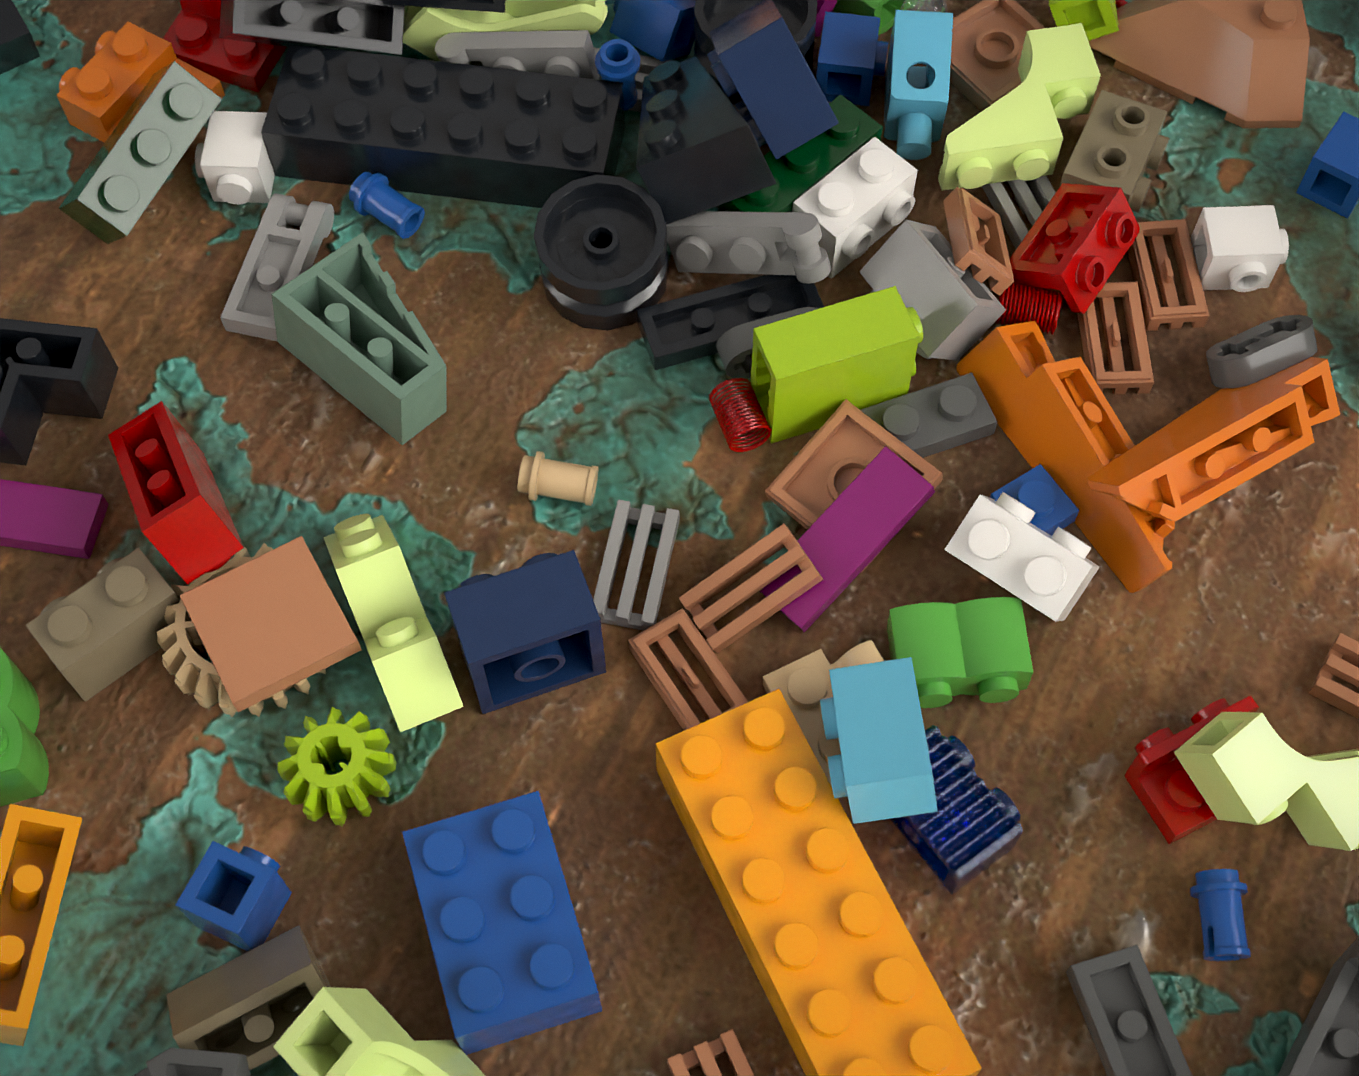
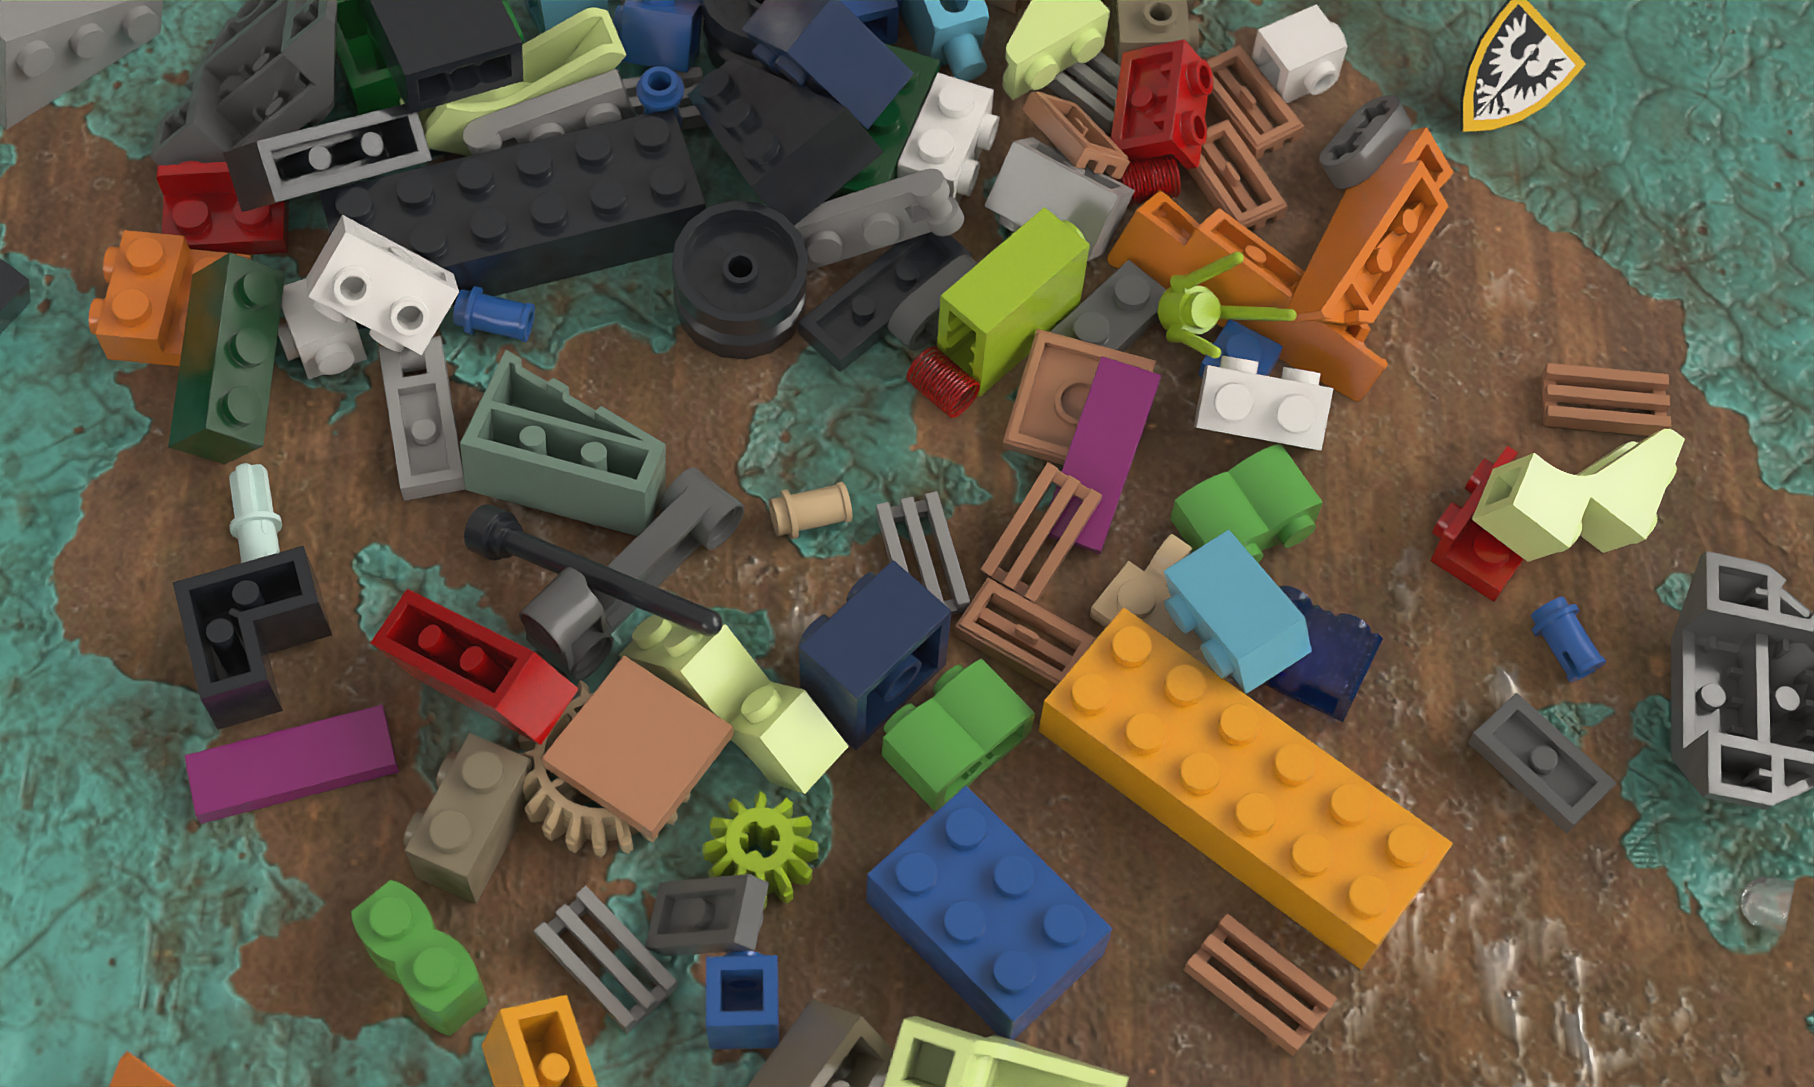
camera: 30 degrees left, 0 degrees up
none -> light aqua axle [229,463,282,563]
none -> white brick [306,215,459,355]
none -> black piece [464,504,723,637]
none -> dark grey piece [519,467,745,682]
none -> light grey tile [534,886,678,1034]
none -> dark grey plate [645,874,769,956]
none -> bright green brick [882,659,1035,812]
none -> lime plant [1158,252,1297,359]

